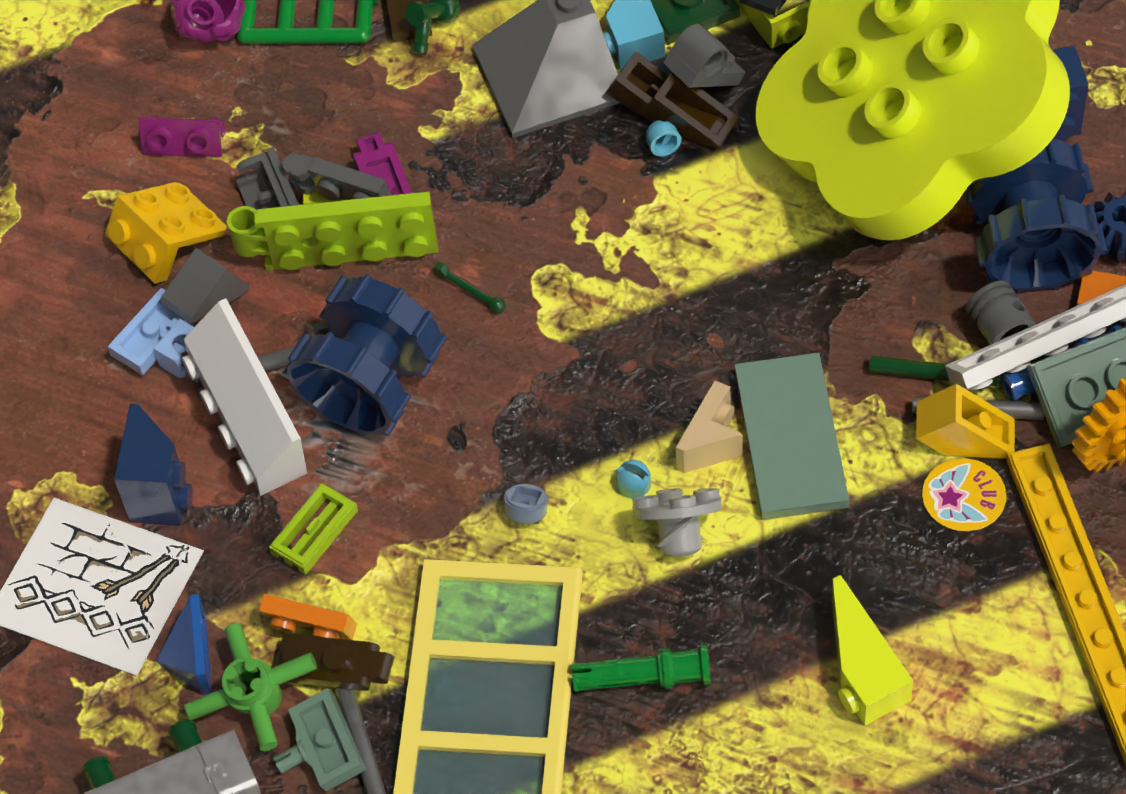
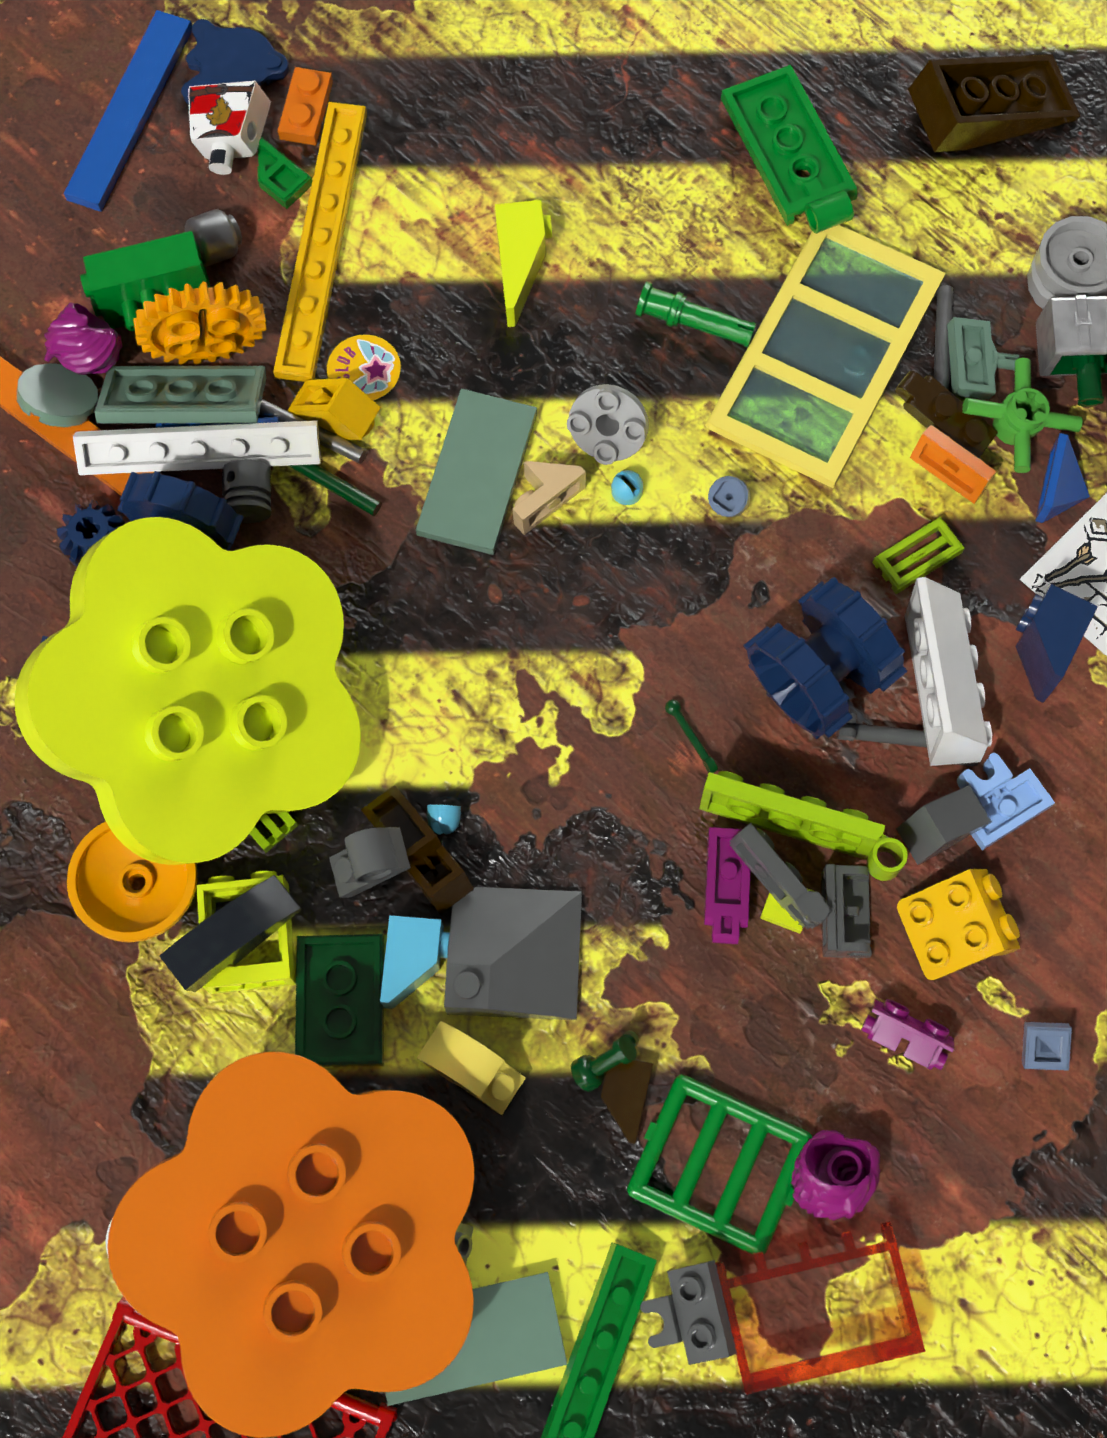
camera: 160 degrees left, 15 degrees up
none -> sand blue tile [1022,1022,1072,1070]

